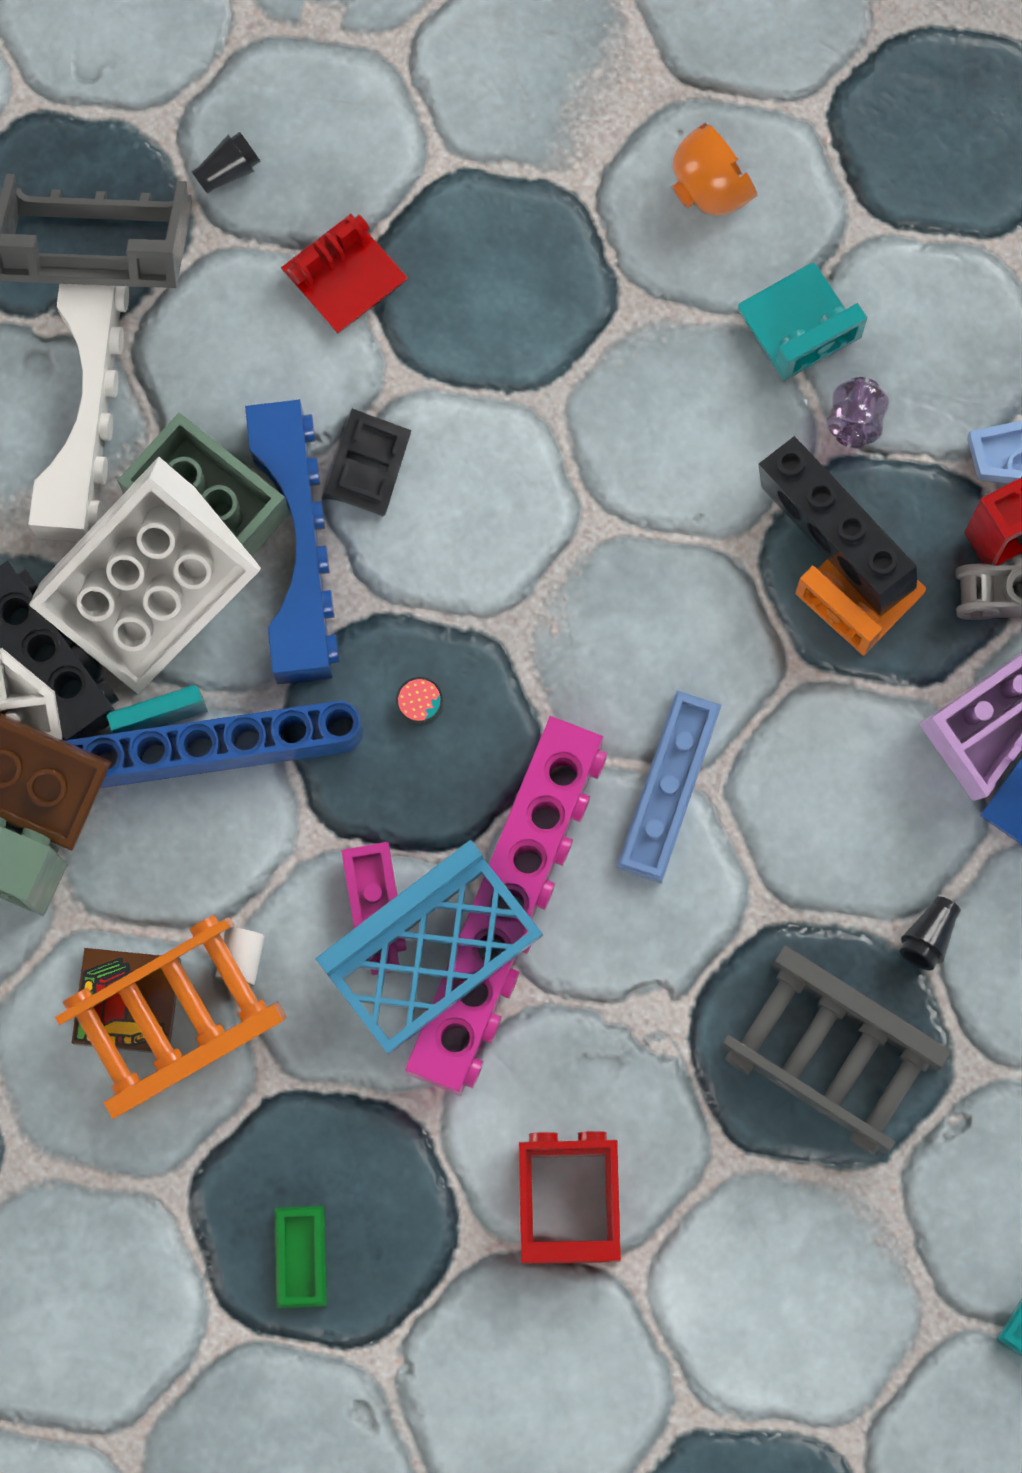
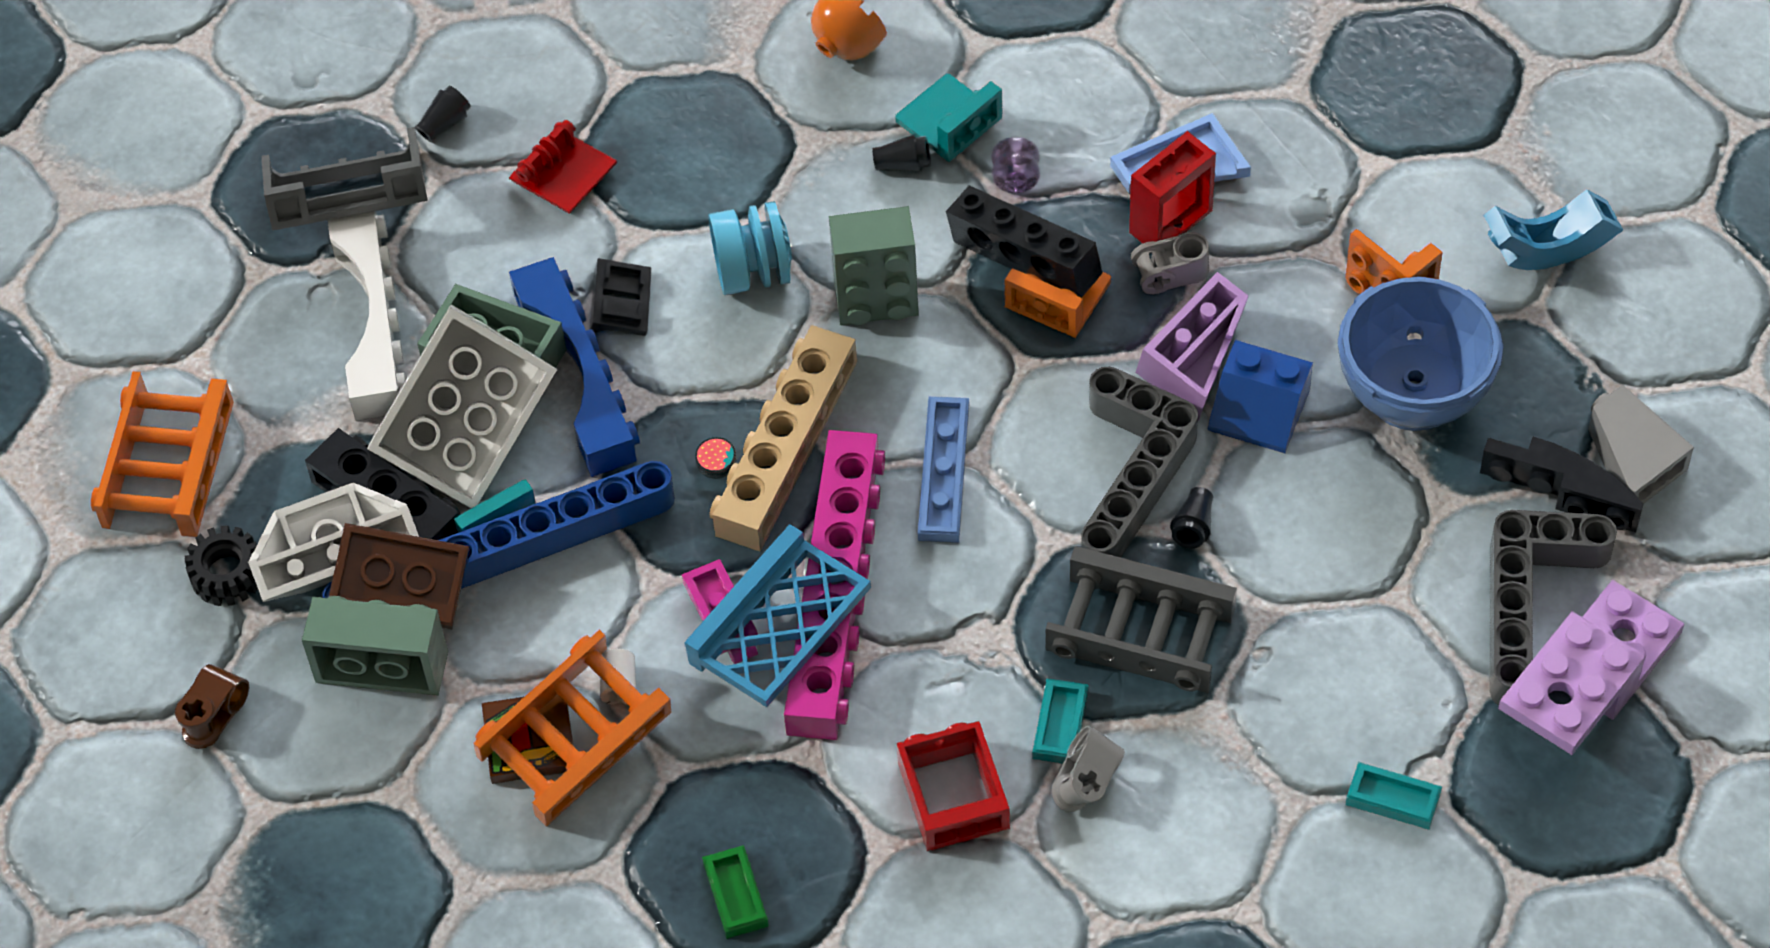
camera: 15 degrees left, 20 degrees down
none -> medium azure wheel [708,201,792,296]
none -> tan brick [710,325,857,552]
none -> sand green brick [829,206,919,325]
none -> black cone [872,133,931,172]
none -> teal tile [1032,678,1089,764]
none -> light grey piece [1051,725,1125,812]
none -> dark grey beam [1081,366,1198,558]

